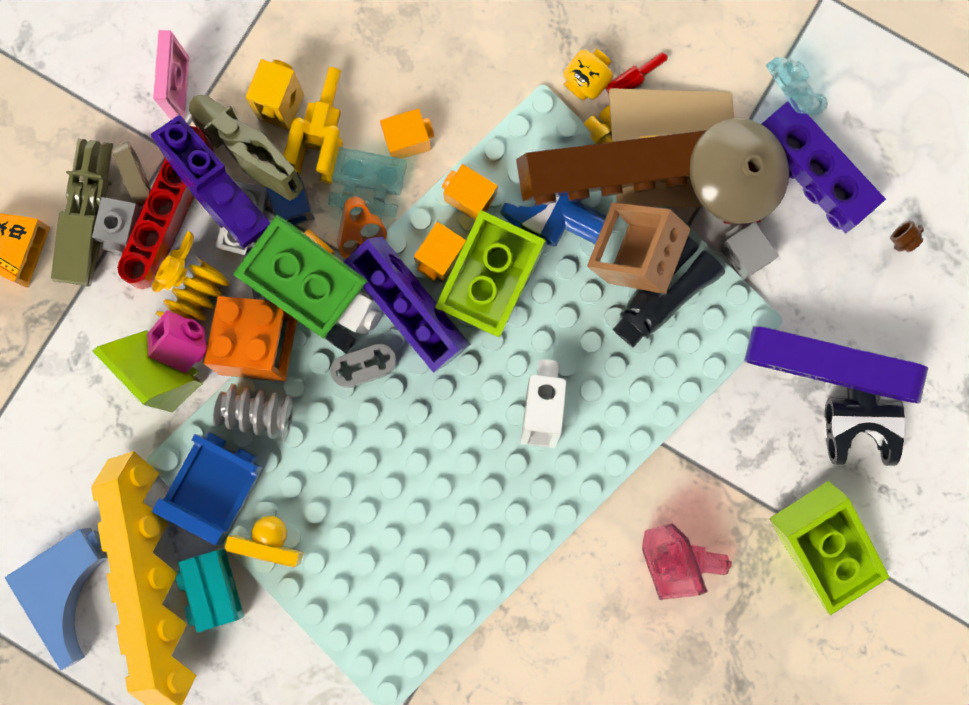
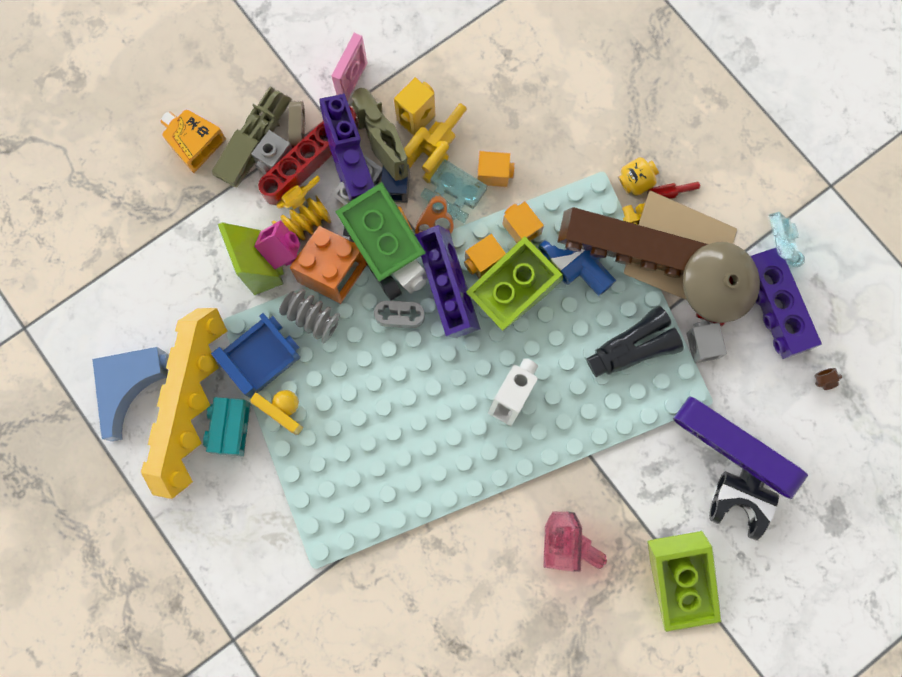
camera: 25 degrees right, 5 degrees down
medium nougat piece [587,203,691,294] -> none

